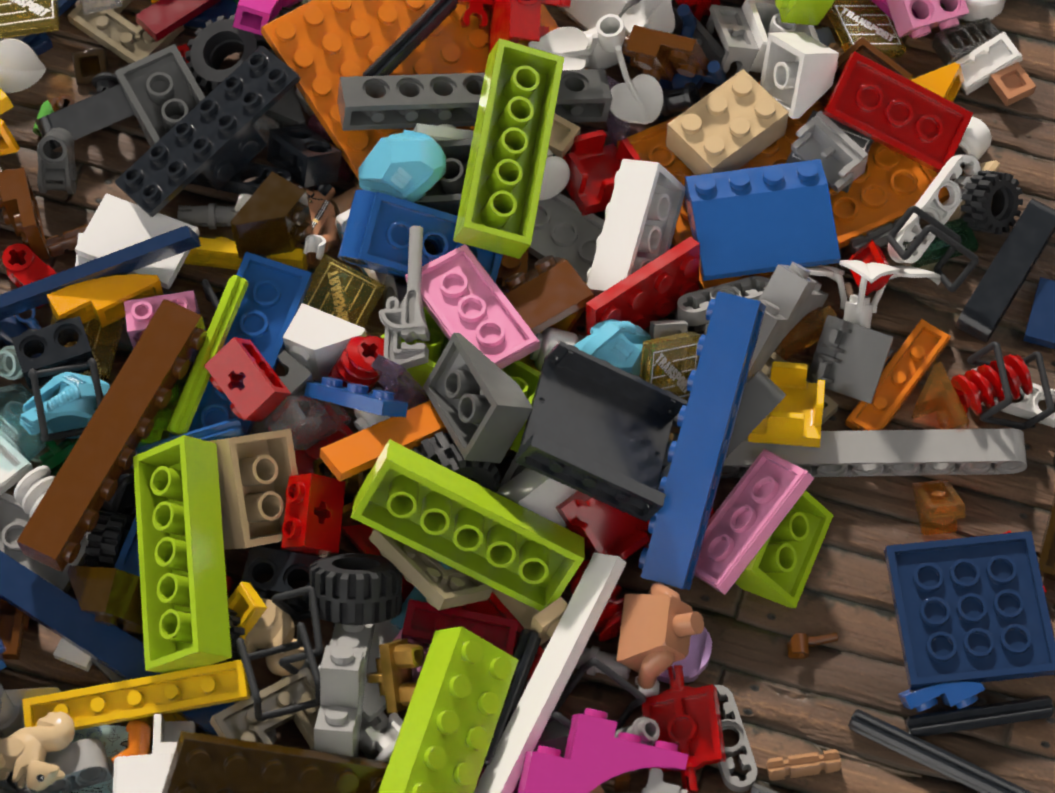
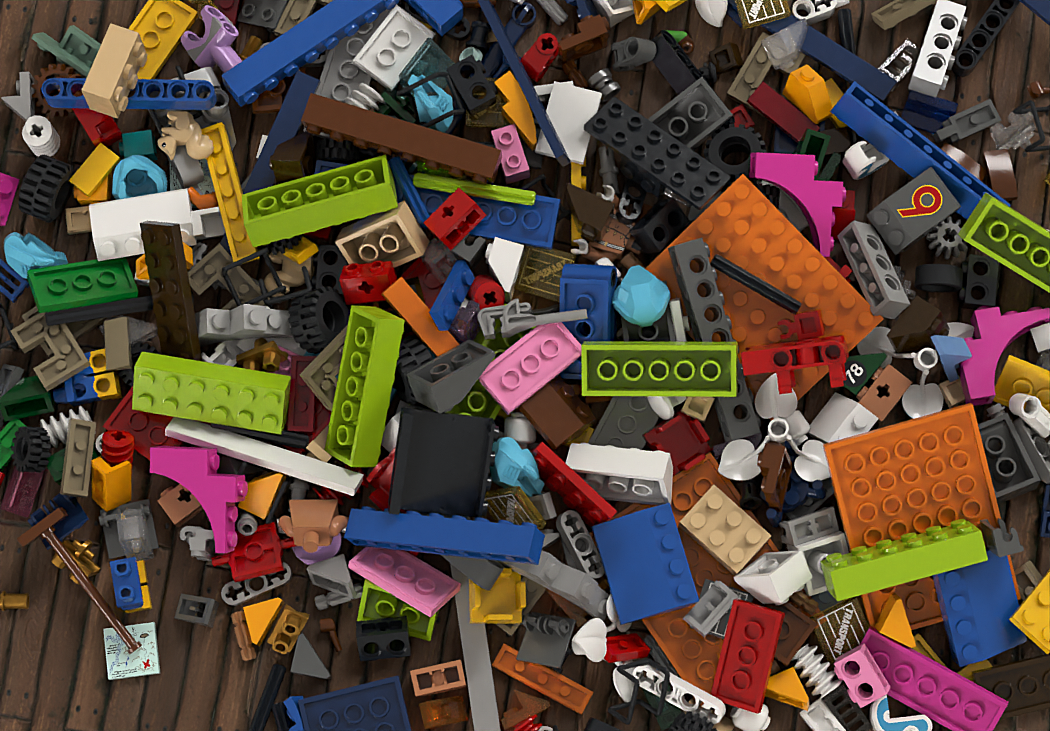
camera: 85 degrees right, 15 degrees up
none -> light orange slope [237,471,287,520]
none -> light orange slope [243,597,285,647]
none -> pearl gold hips [267,604,309,654]
none -> dark grey slope [290,633,332,680]
none -> light grey slope [307,554,357,599]
none -> light grey axle [315,583,363,610]
none -> black brick [356,616,411,661]
none -> nougat brick [410,659,467,698]
none -> flat silver wheel [588,68,621,103]
none -> white piece [791,644,842,701]

